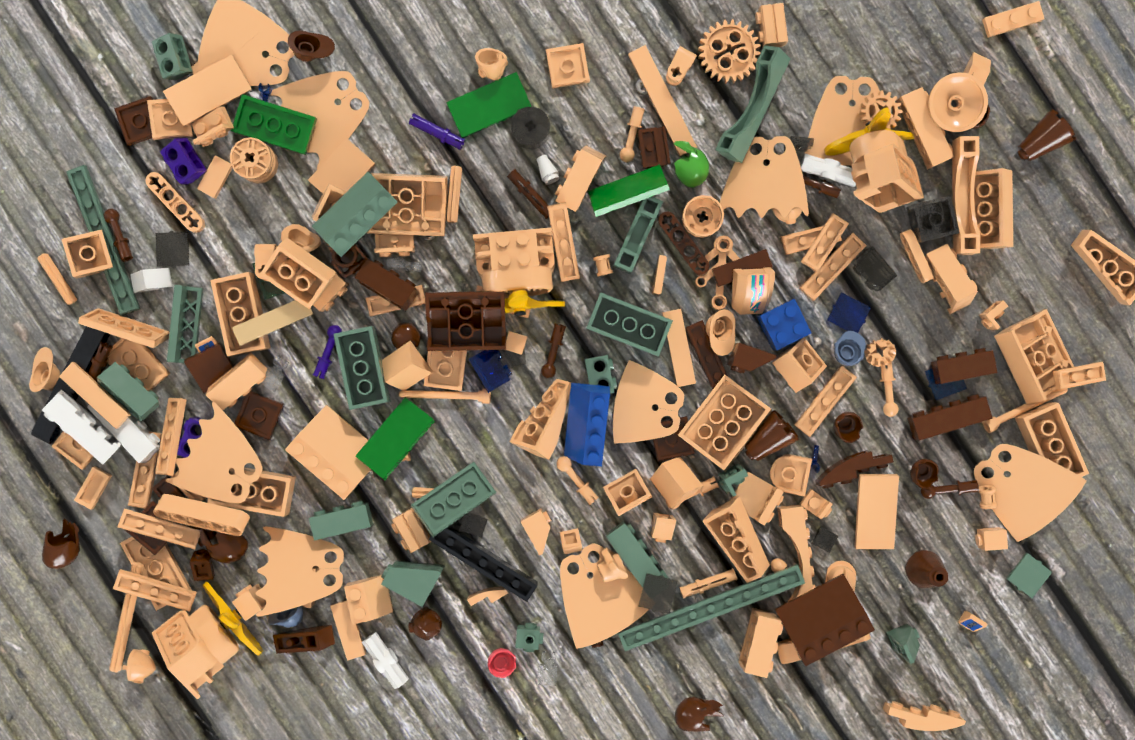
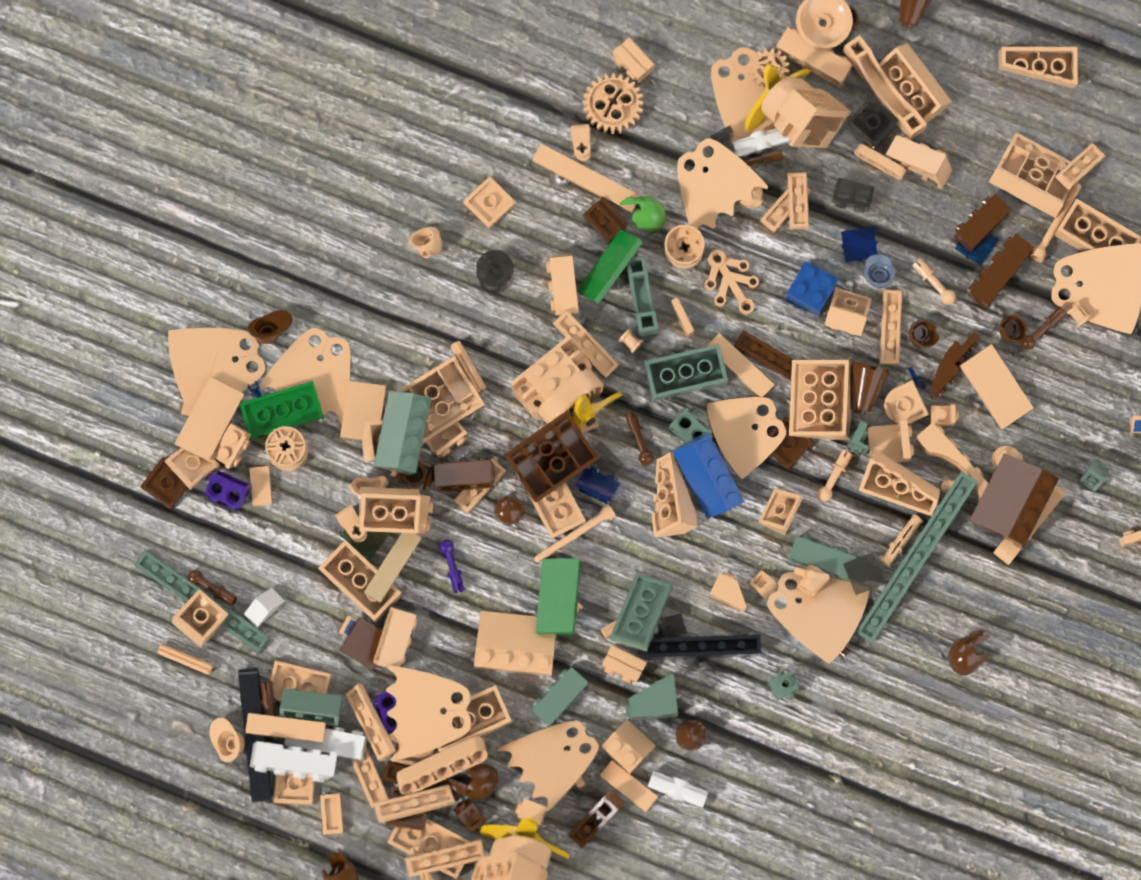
camera: 30 degrees left, 10 degrees down
light nougat tile [78,308,170,348] -> none
light nougat beam [145,172,205,233] -> none
sand green brick [152,33,193,81] -> none
clear smoke piece [155,231,190,268] -> none
sand green fence [167,285,203,363] -> none
reddish brown tile [234,391,285,440] -> none
sand blue hat [268,606,303,628] -> none
sand green brick [334,326,391,410] -> none
light nougat slope [382,341,433,390] -> none
dark purple pin [409,113,466,150] -> none
green tile [446,72,532,138] -> none
light nougat slope [467,586,509,606] -> none
coral hair [487,648,516,678] -> none
light nougat tile [506,331,528,355] -> none
reddish brown pin [507,169,549,219] -> none
white cone [536,155,559,185] -> none
light nougat pin [557,456,599,505] -> none
light nougat pin [620,106,645,163] -> none
light nougat slope [650,457,704,509] -> none
light nougat slope [651,513,676,543] -> none
reddish brown beam [659,211,709,276] -> none
light nougat piece [705,309,735,356] -> none
reddish brown tile [711,249,773,287] -> none
sand green arch [715,45,791,163] -> none
reddish brown slope [726,343,777,374] -> none
light nougat slope [731,267,775,315] -> none
light nougat brick [738,608,783,678] -> none
light nougat tile [799,233,867,301] -> none
clear smoke tile [812,527,838,553] -> none
light nougat gear [864,338,896,367] -> none
reddish brown cone [905,550,948,588] -> none
light nougat brick [975,527,1008,551] -> none
light nougat bracket [979,300,1008,330] -> none

